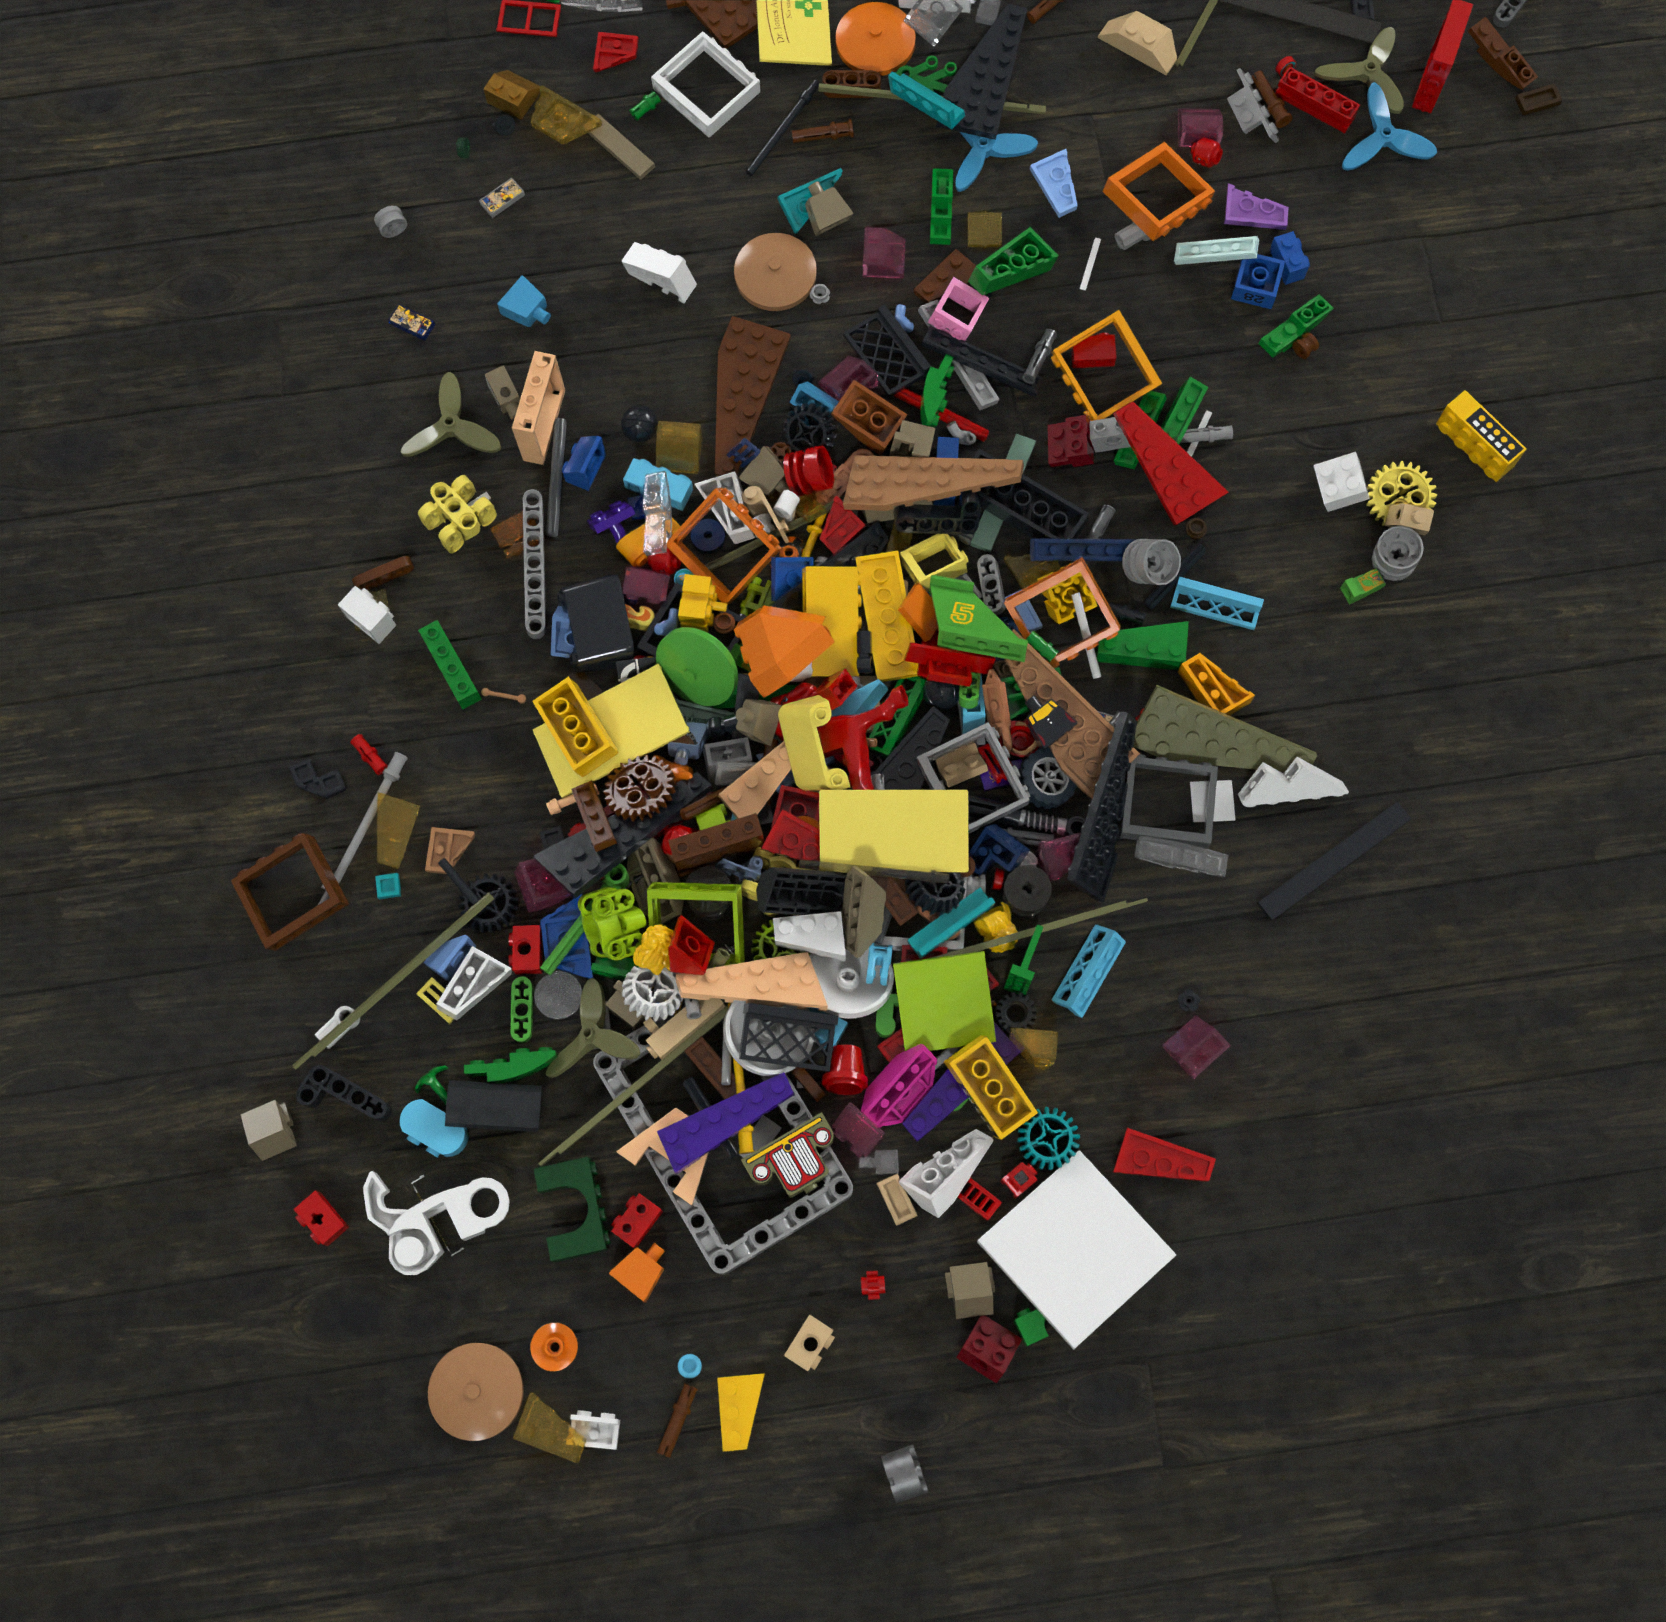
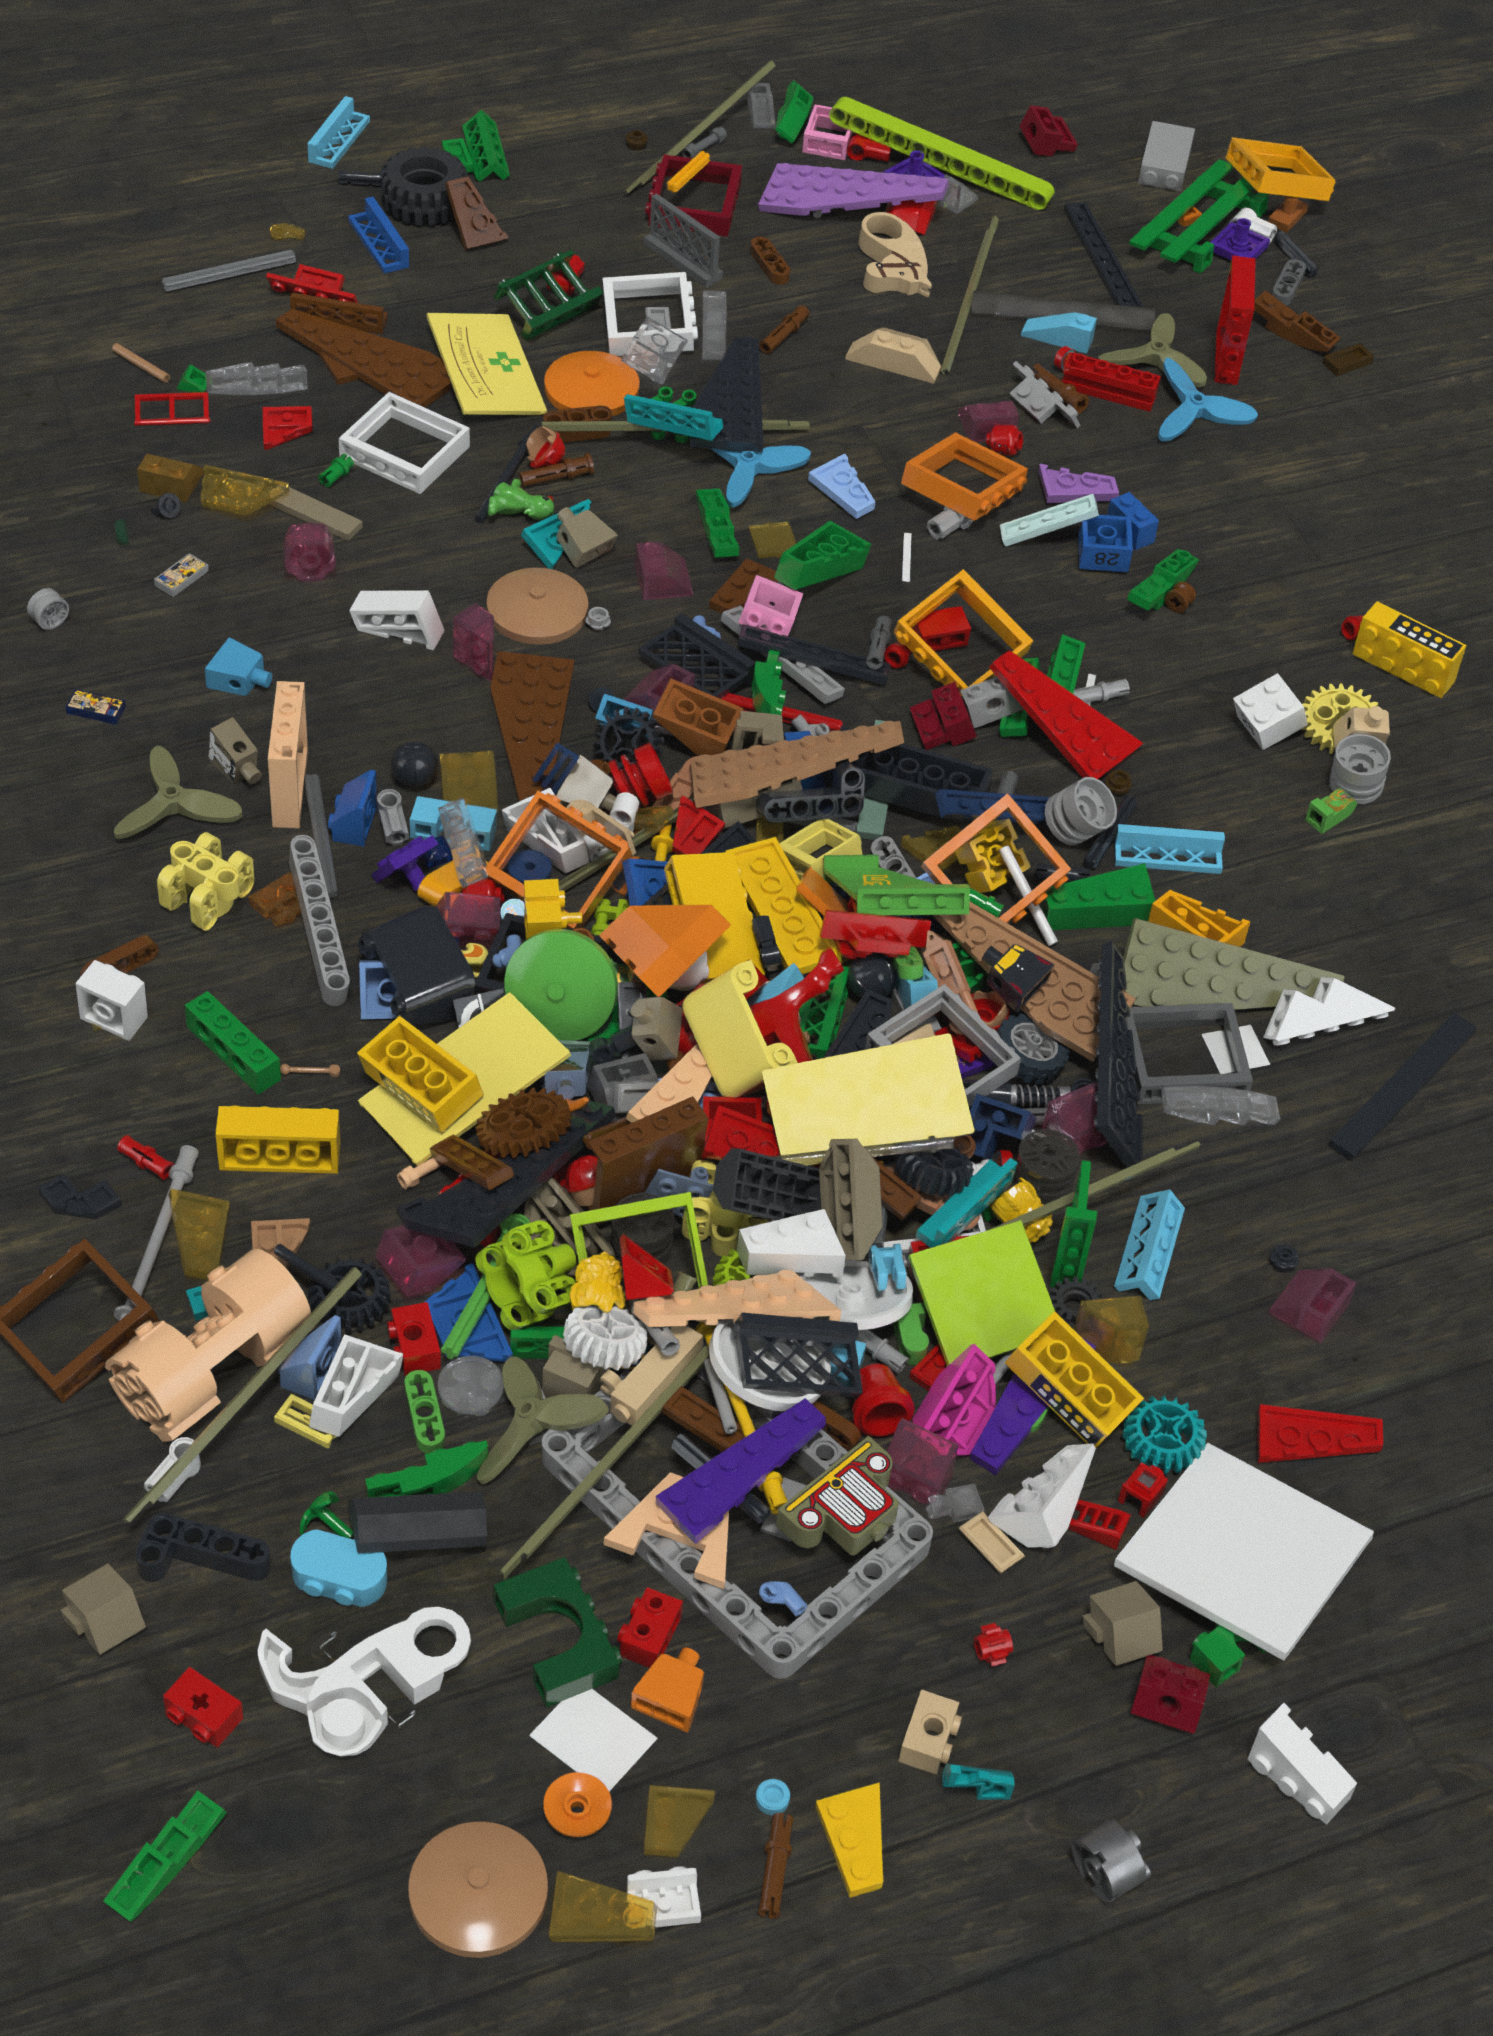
camera: 20 degrees left, 25 degrees down
none -> green slope [103,1790,227,1922]
none -> light nougat cylinder [105,1249,315,1442]
none -> yellow brick [216,1105,341,1174]
none -> clear pink brick [283,523,336,582]
none -> light grey piece [377,789,409,846]
none -> clear pink slope [453,603,494,681]
none -> bright green animal [488,479,555,521]
none -> piece [526,426,565,469]
none -> white sticker [529,1689,658,1791]
none -> clear yellow wing [644,1785,715,1857]
none -> medium blue arm [759,1582,808,1616]
none -> light grey axle [855,1329,909,1374]
none -> red cone [885,641,912,668]
none -> teal slope [942,1763,1015,1800]
none -> medium azure slope [1021,312,1097,354]
none -> white wedge [1247,1703,1357,1825]
none -> red cone [1341,615,1364,640]

